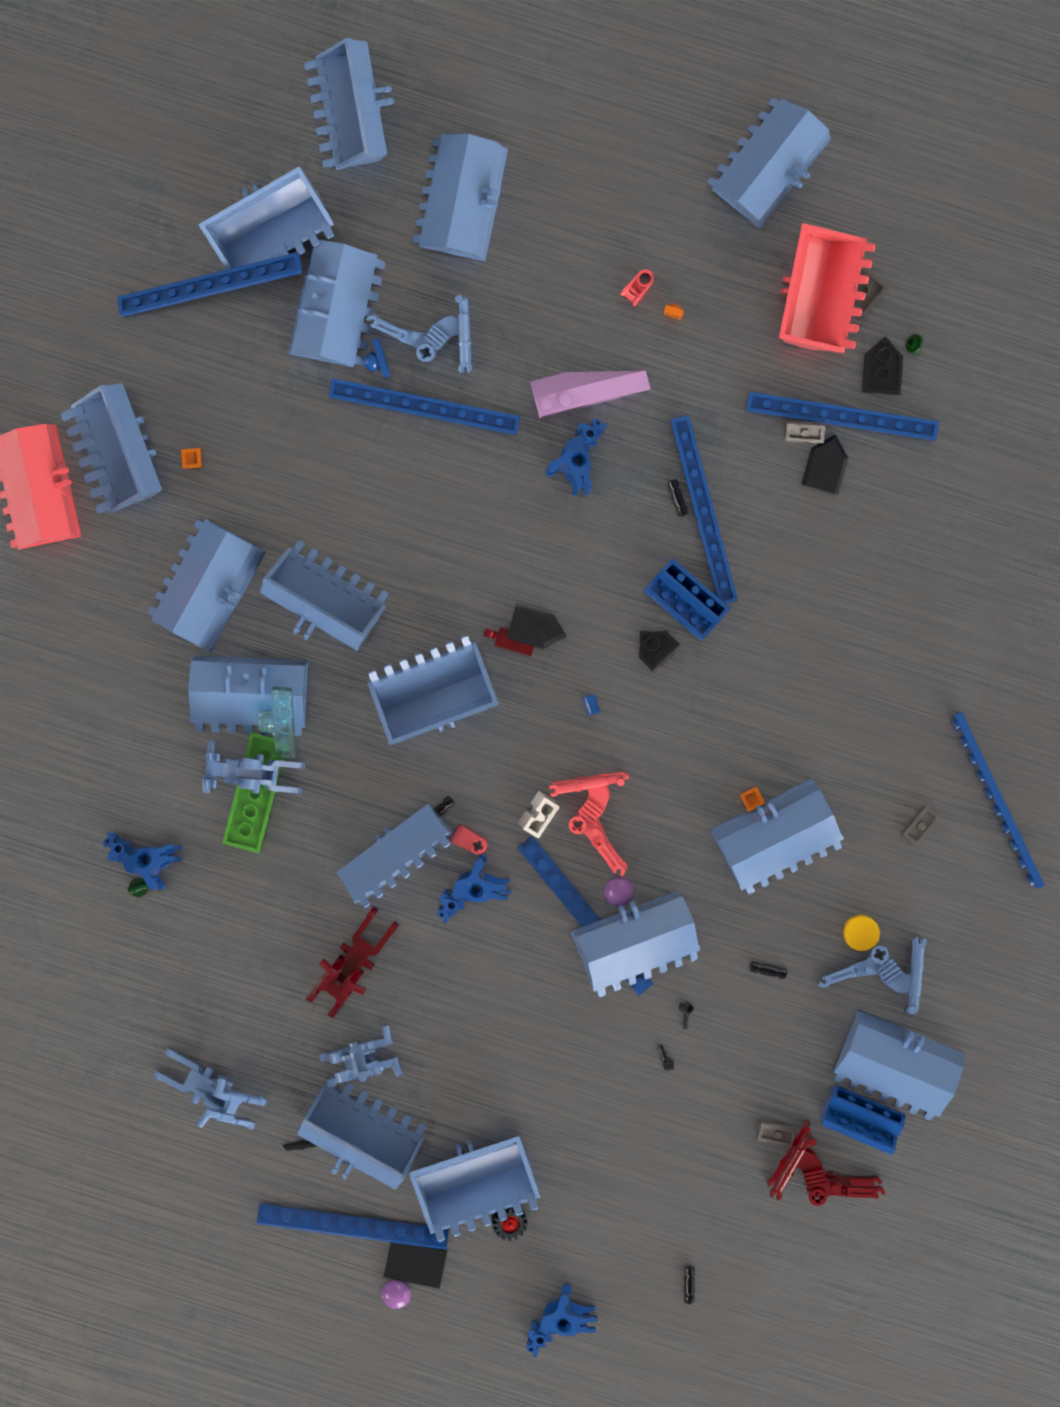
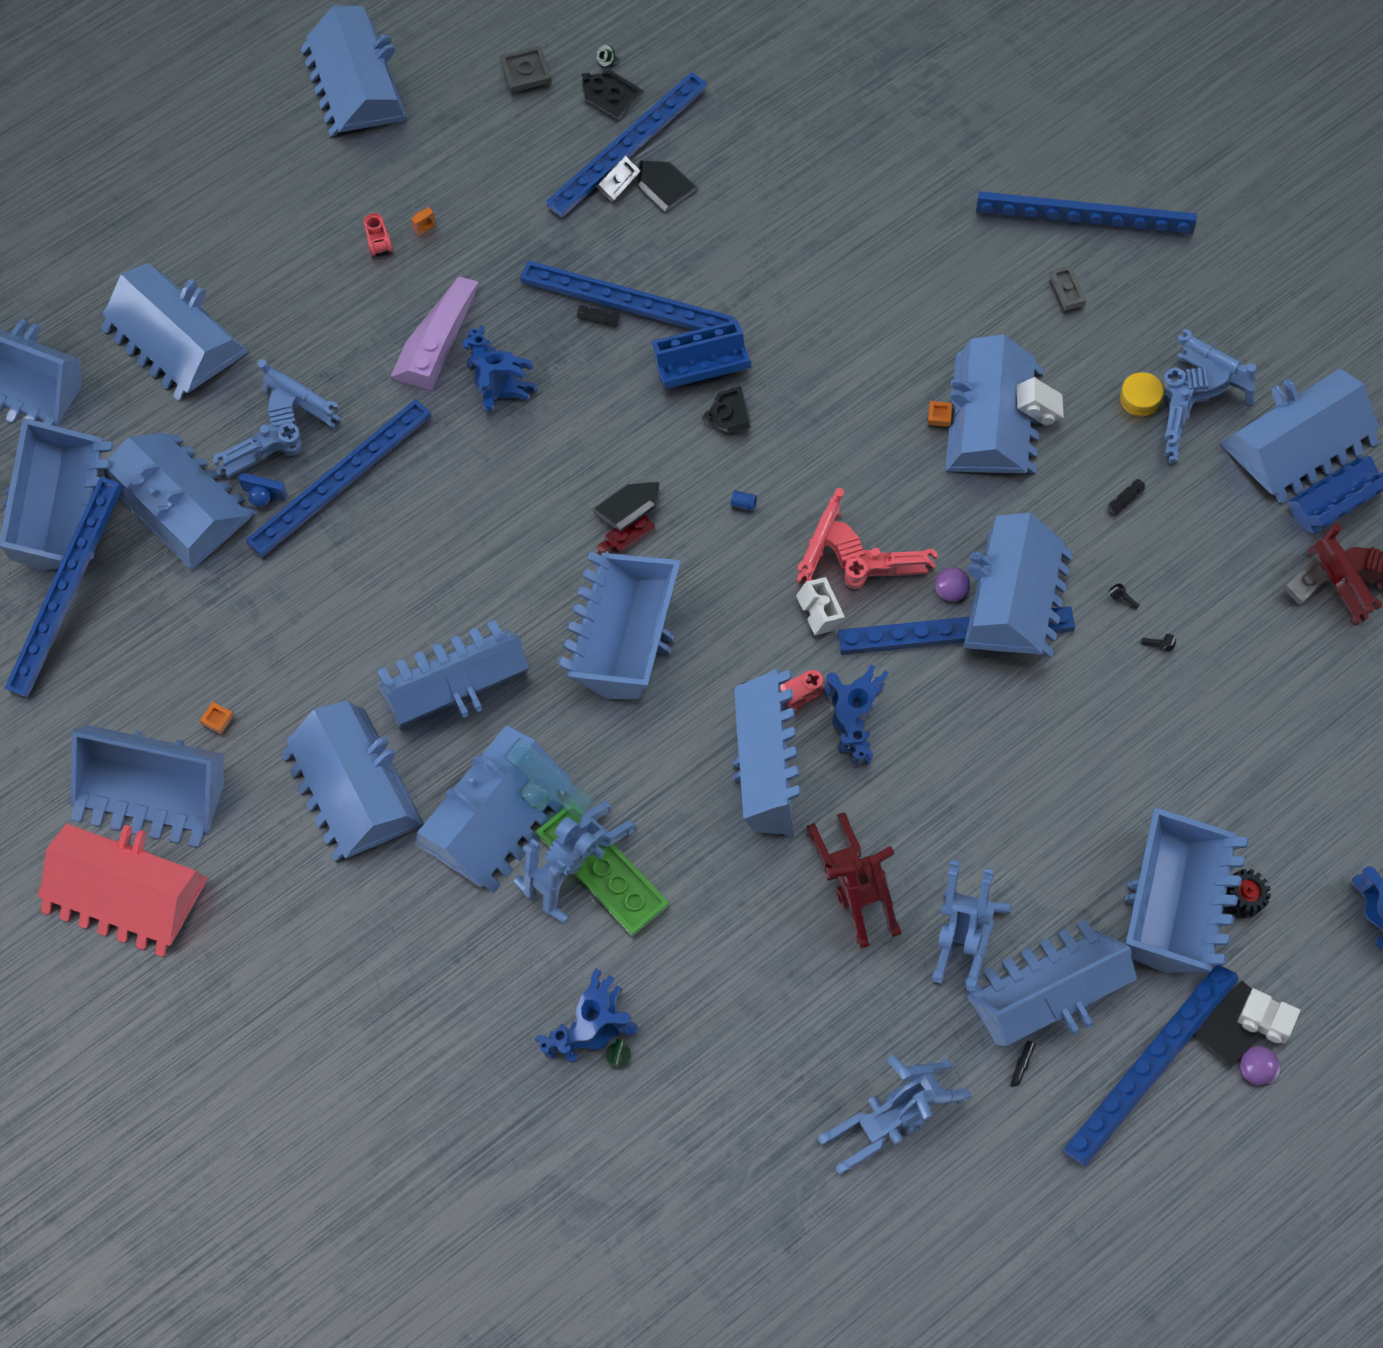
camera: 55 degrees left, 25 degrees down
coral piece [779,223,876,353] -> none
none -> white brick [1016,377,1064,426]
none -> white brick [1237,988,1301,1044]

